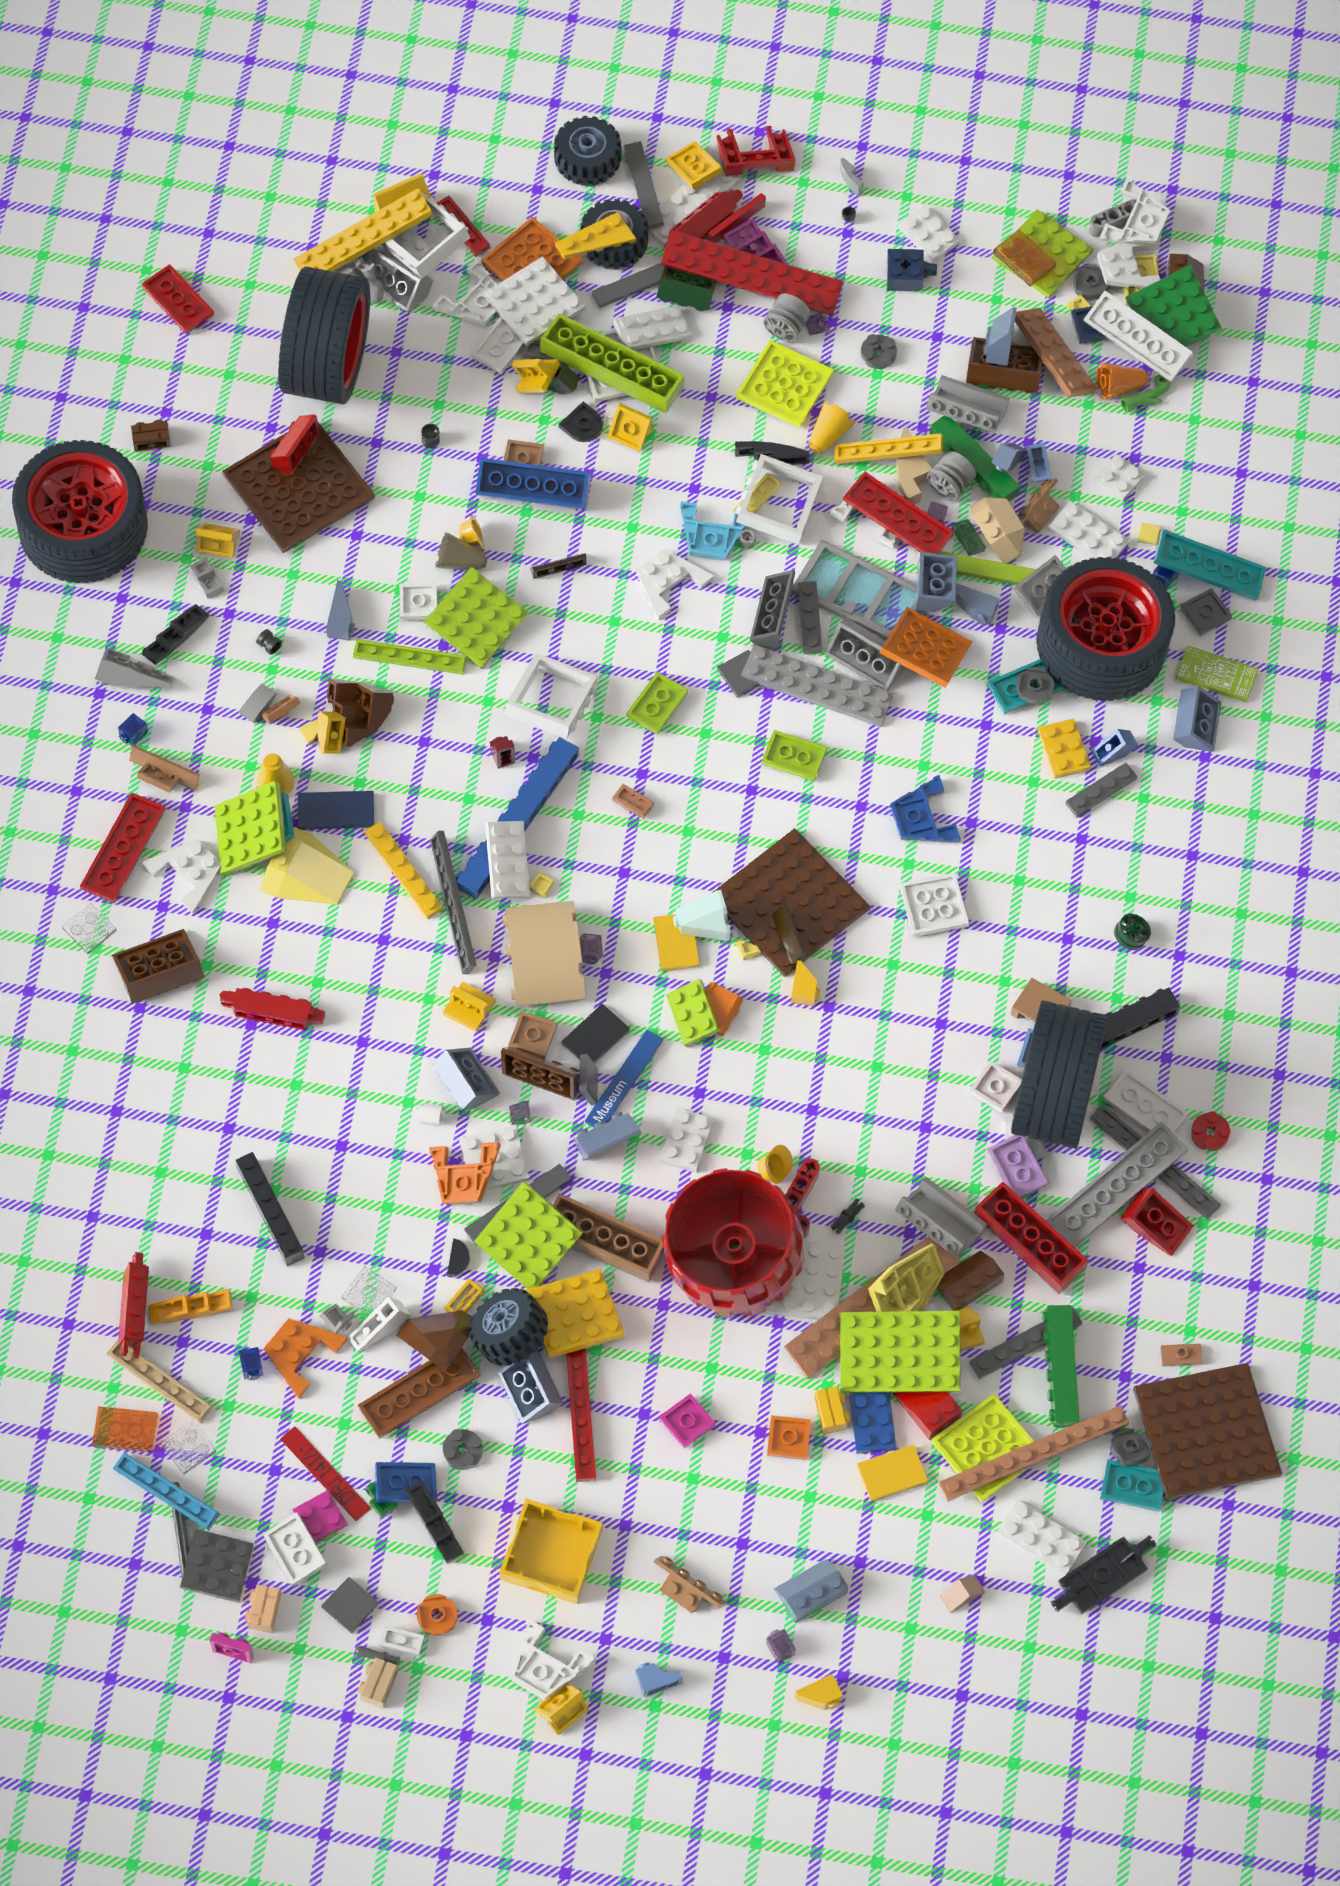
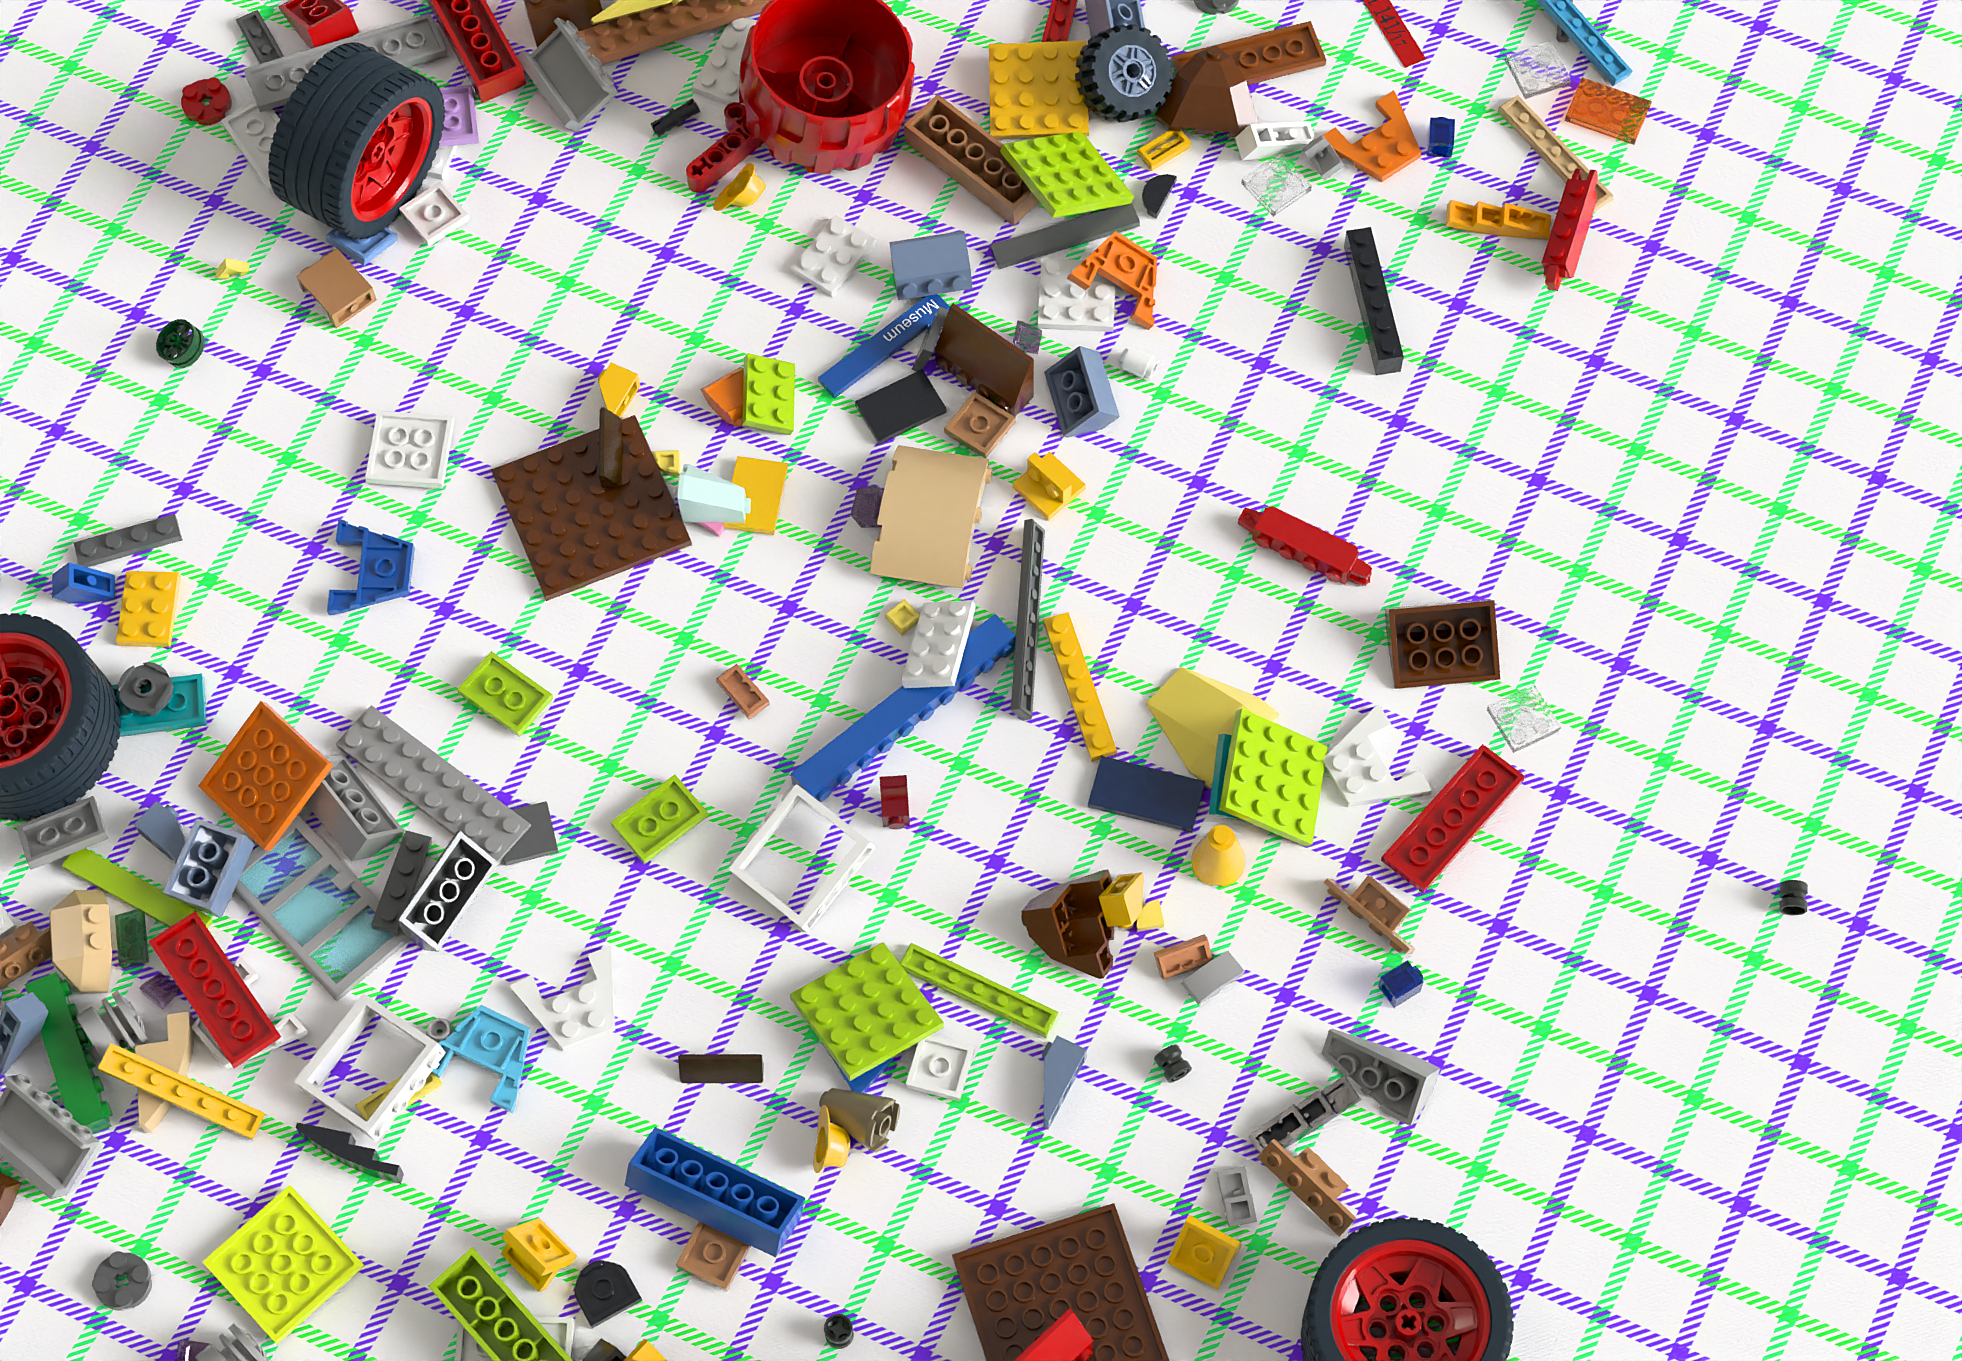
camera: 160 degrees left, 0 degrees up
yellow cone [808,402,855,454] -> none
black brick [1101,987,1180,1049] -> none
none -> light yellow tile [216,258,250,279]
none -> medium nougat bracket [1257,1139,1356,1237]

